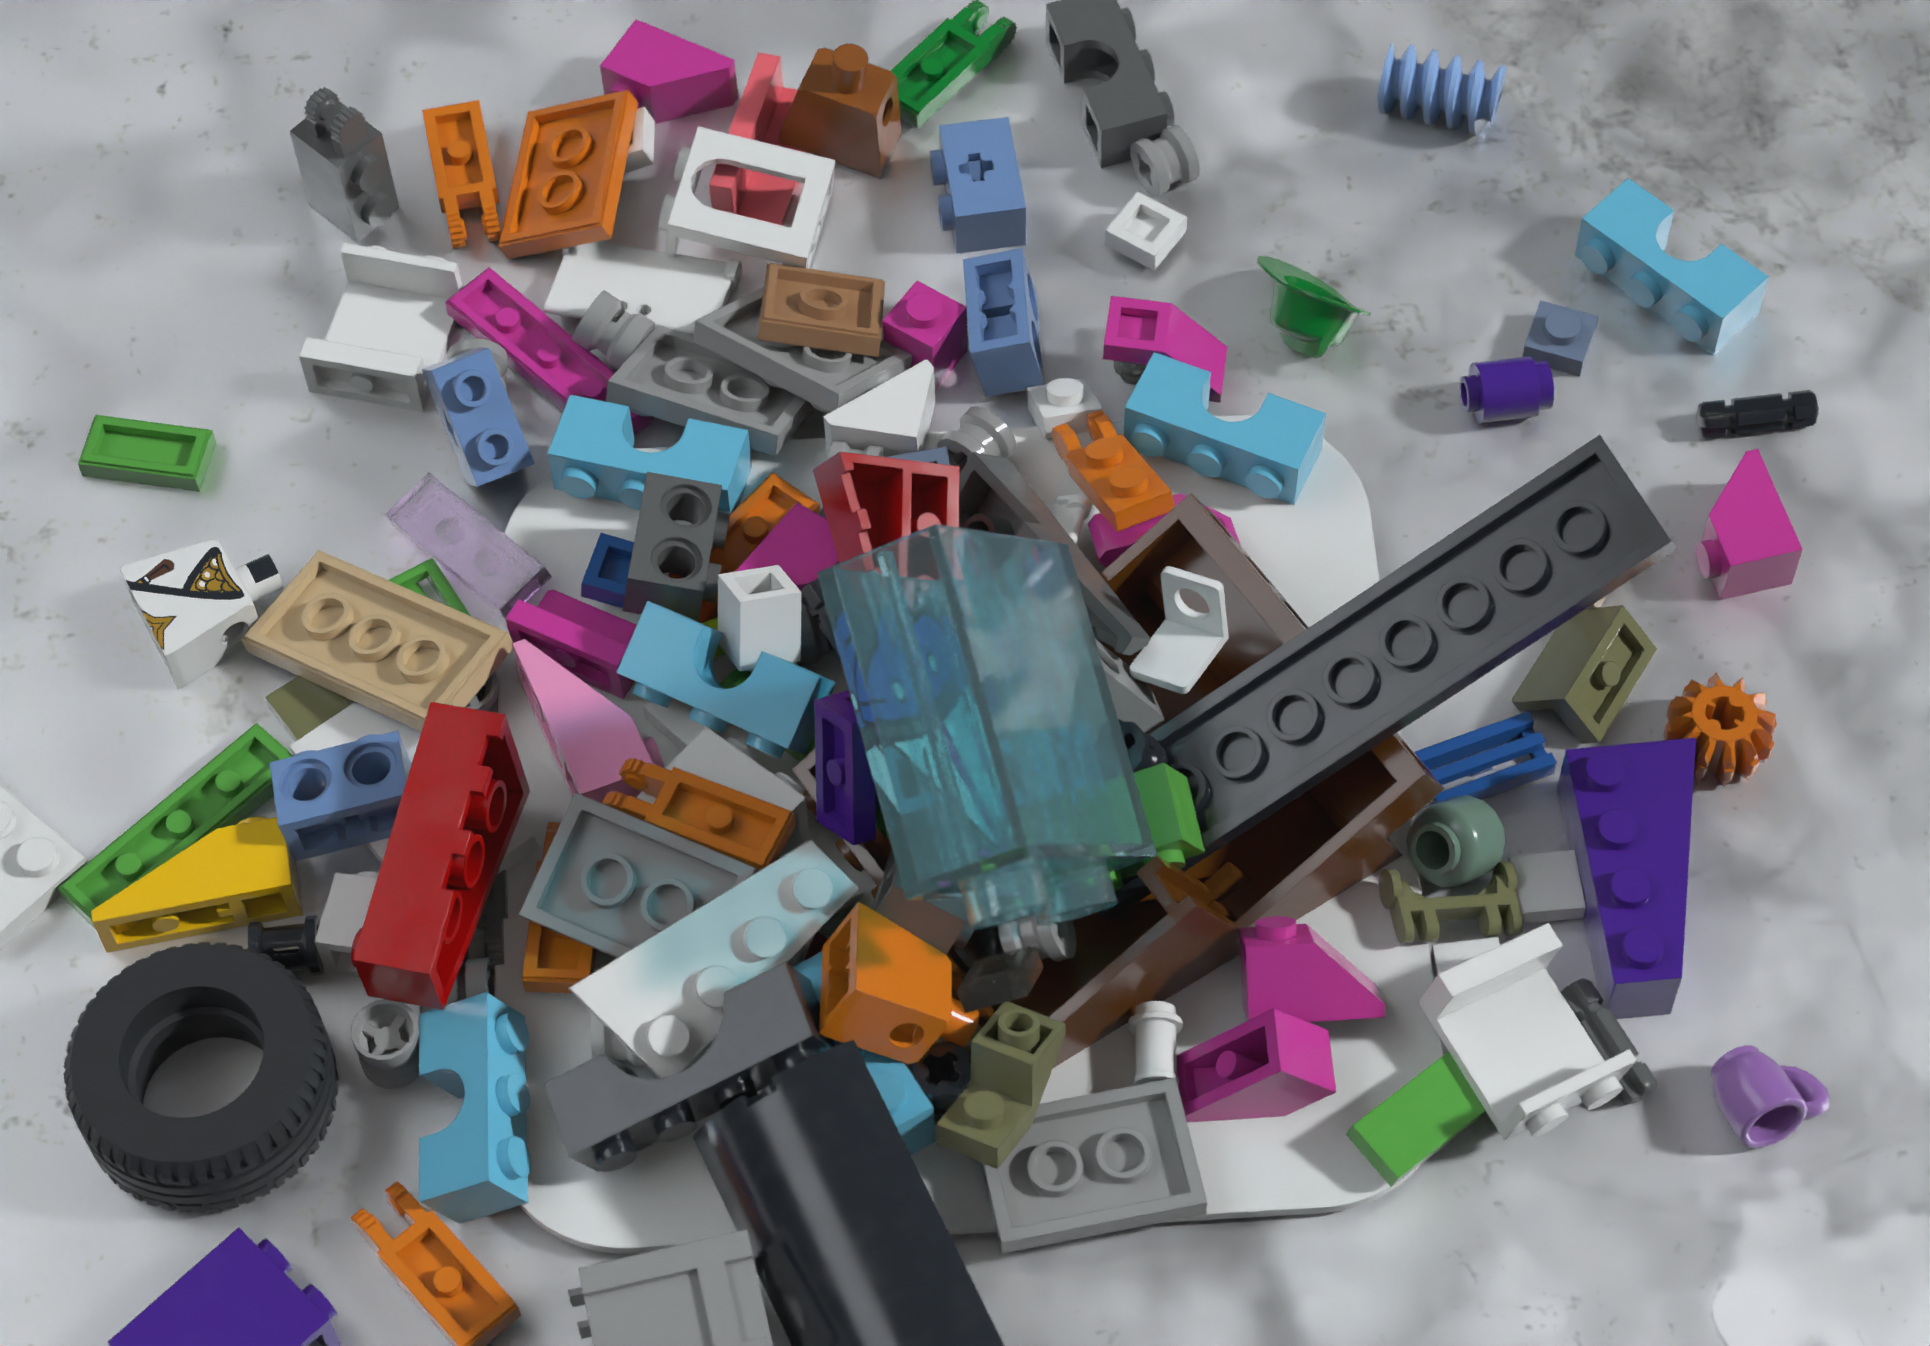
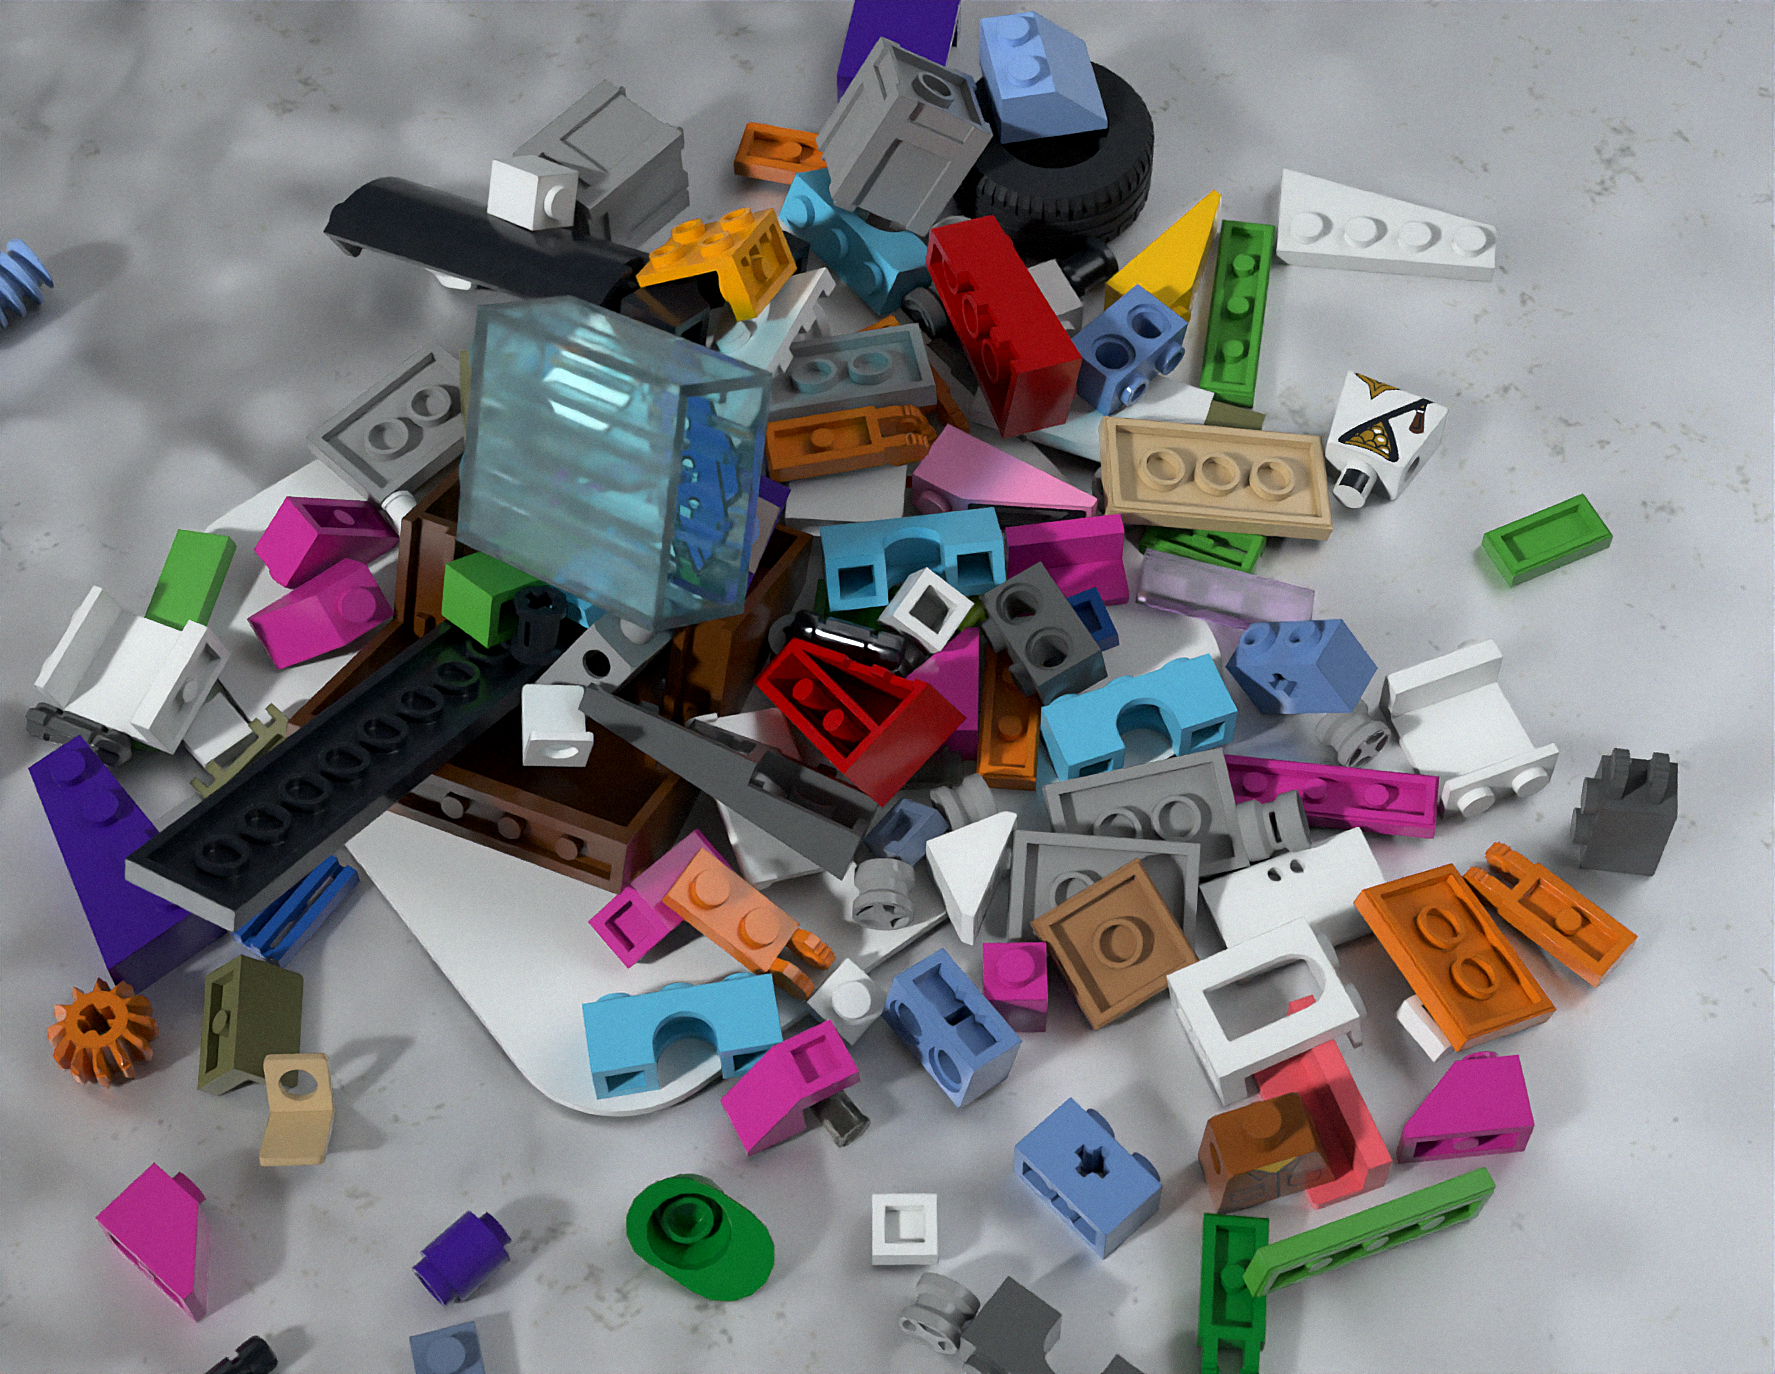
camera: 145 degrees right, 0 degrees up
none -> white brick [487,155,579,231]
none -> light orange bracket [636,207,797,322]
none -> light grey container [816,36,993,237]
none -> light blue slope [980,11,1108,144]
none -> bright green tile [1243,1167,1496,1298]

